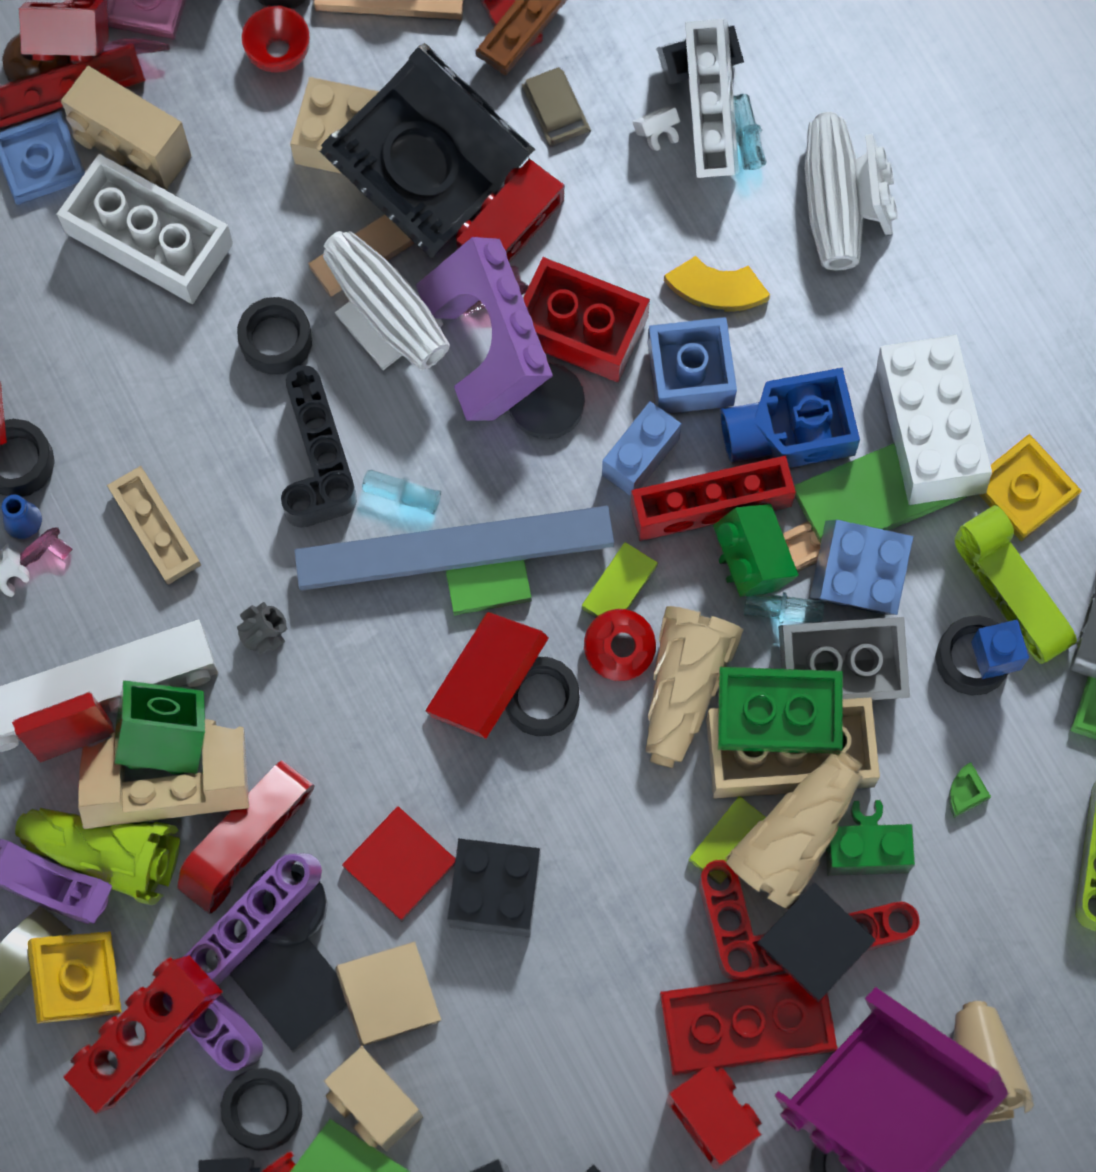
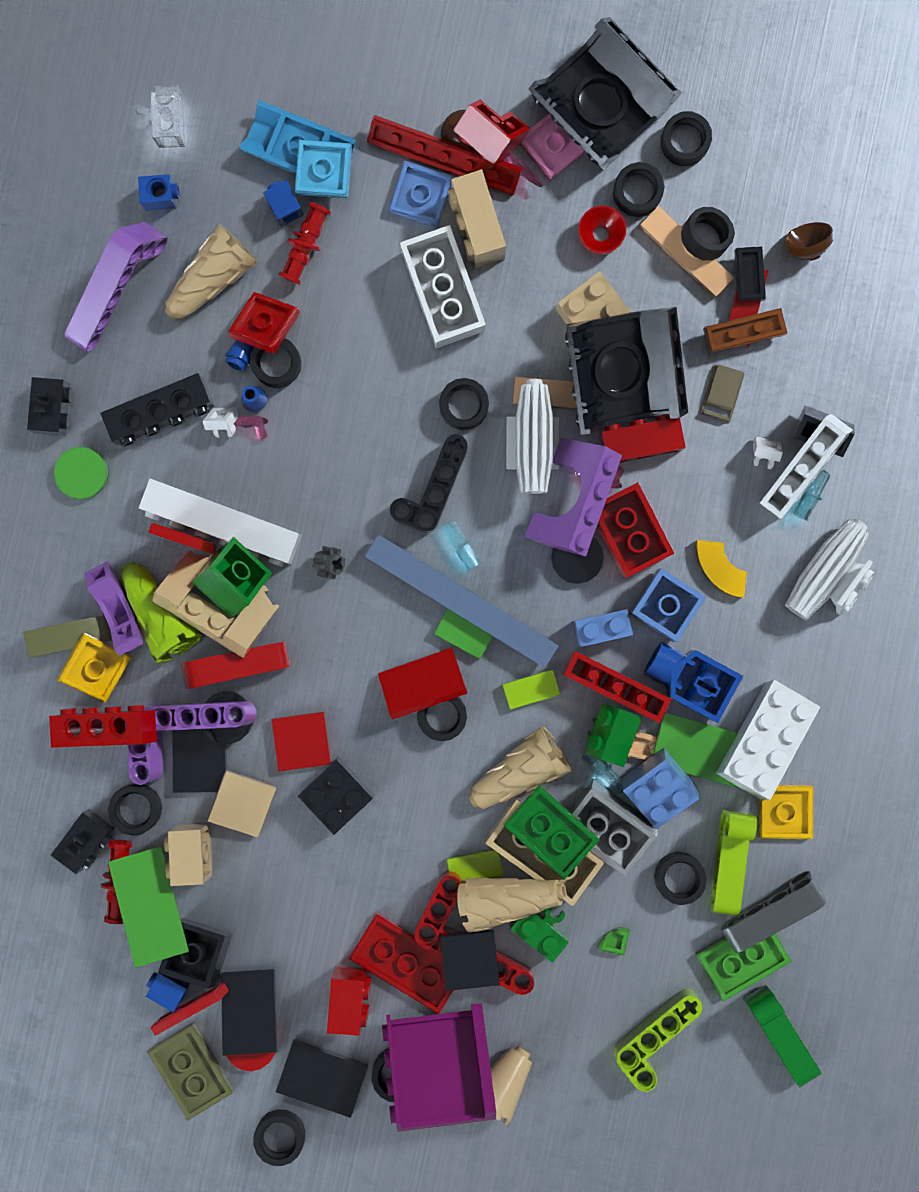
camera: 40 degrees right, 15 degrees up
tan plate [107,466,201,585] -> none
red piece [583,609,656,681] -> none
blue brick [971,619,1029,679] -> none

